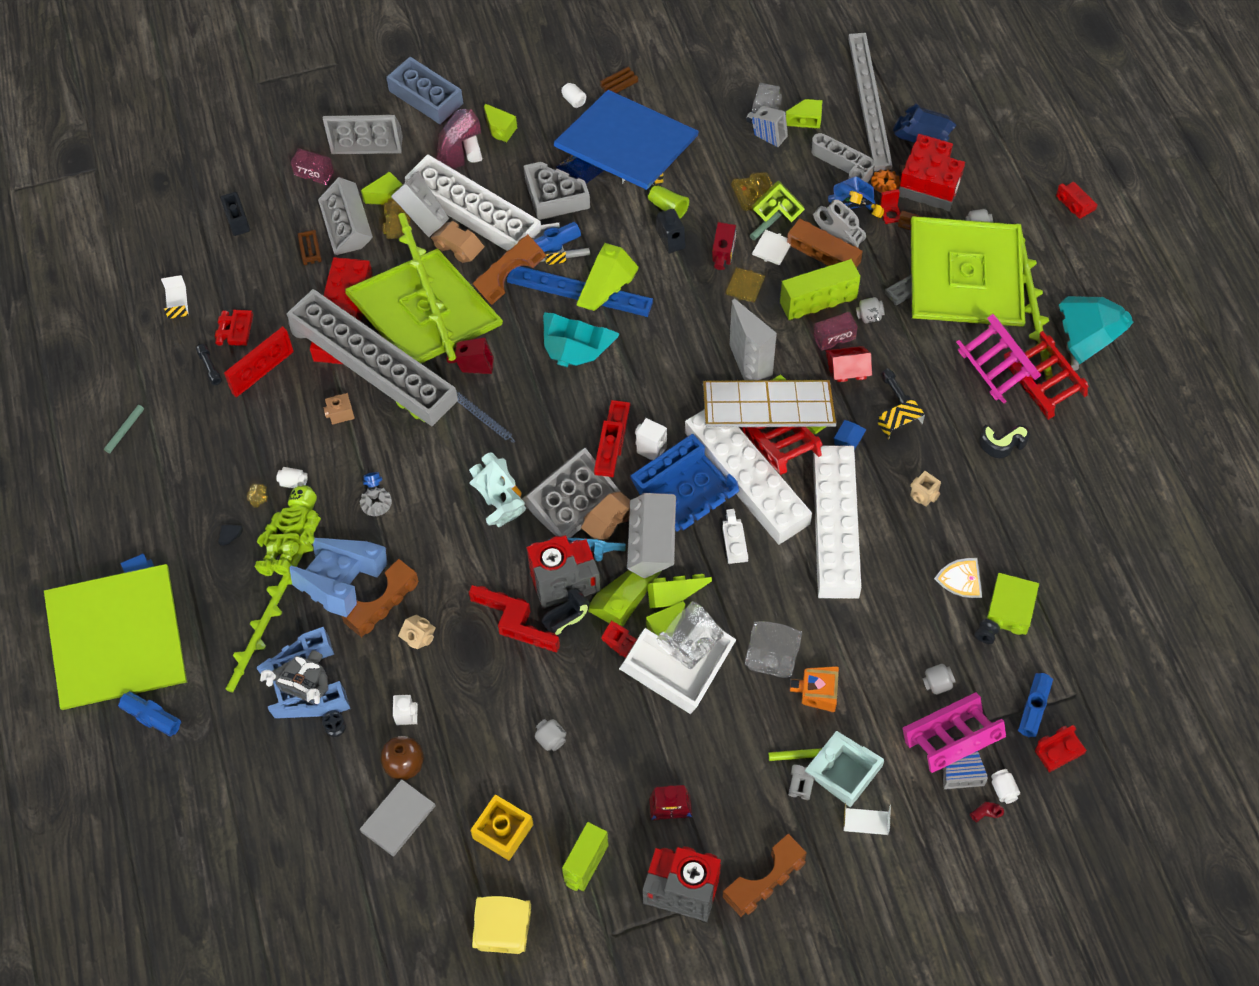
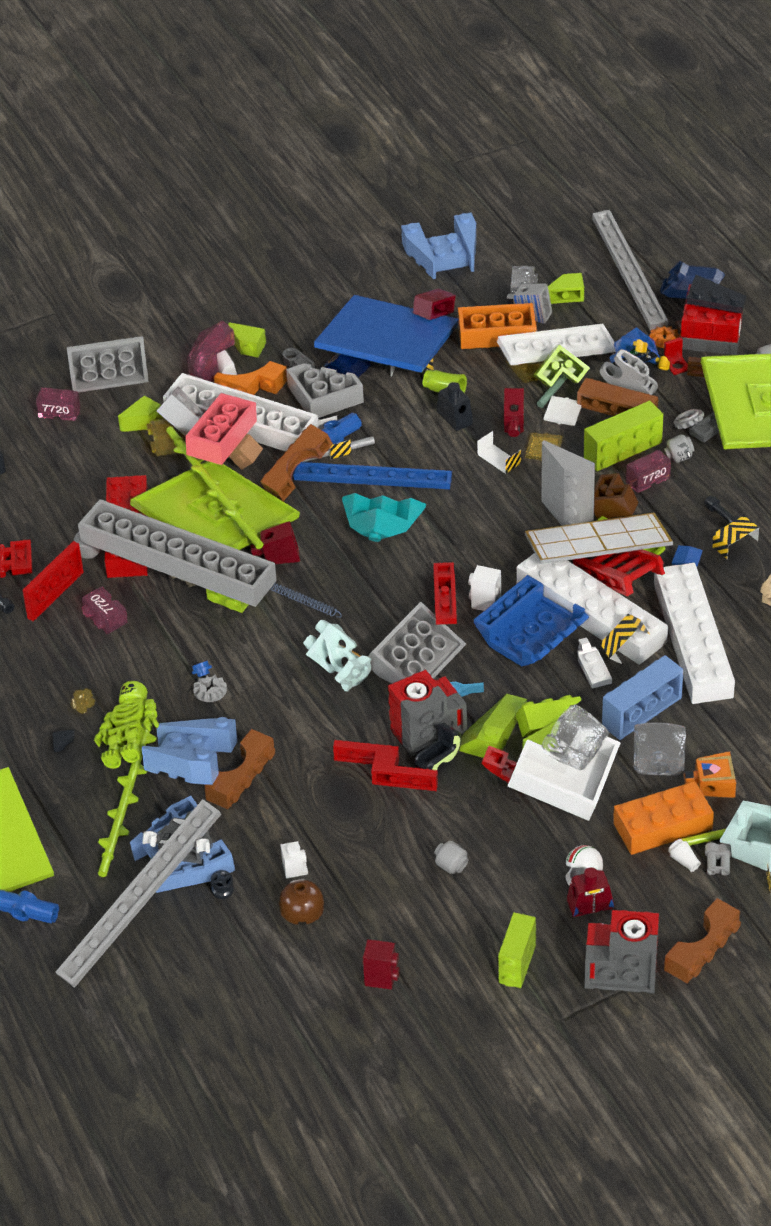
camera: 10 degrees left, 15 degrees down
white brick [277,467,307,488] -> none
reddish brown tile [297,230,322,265] -> none
light grey slope [318,177,373,255] -> none
medium nougat brick [323,393,355,425] -> none
light grey tile [359,779,435,857] -> none
sand blue brick [387,57,463,124] -> none
tan brick [398,615,436,649] -> none
yellow brick [471,795,533,861] -> none
light yellow piece [473,896,531,954] -> none
white brick [562,83,586,108] -> none
lime wedge [577,243,638,311] -> none
medium nougat brick [581,492,630,541] -> none
reddish brown tile [600,66,638,93] -> none
light grey slope [627,493,676,578] -> none
light grey beam [811,133,874,183] -> none
slope [826,346,872,382] -> none
none -> light grey plate [56,799,221,988]
none -> clear pink brick [82,586,128,634]
none -> coral brick [186,393,257,465]
none -> orange arch [214,361,287,395]
none -> dark grey piece [282,348,315,368]
none -> dark red brick [363,939,400,990]
none -> medium blue wedge [401,213,476,279]
none -> dark red brick [413,288,456,320]
none -> orange brick [458,303,536,349]
none -> white sticker [477,431,521,474]
none -> white plate [497,324,616,365]
none -> white helmet [565,845,603,886]
none -> reddish brown brick [594,473,639,519]
none -> sticker [600,614,650,664]
none -> medium blue brick [602,655,683,740]
none -> orange brick [613,781,714,855]
none -> white cone [668,839,701,872]
none -> light grey gear [674,409,704,429]
none -> black wing [686,275,747,313]

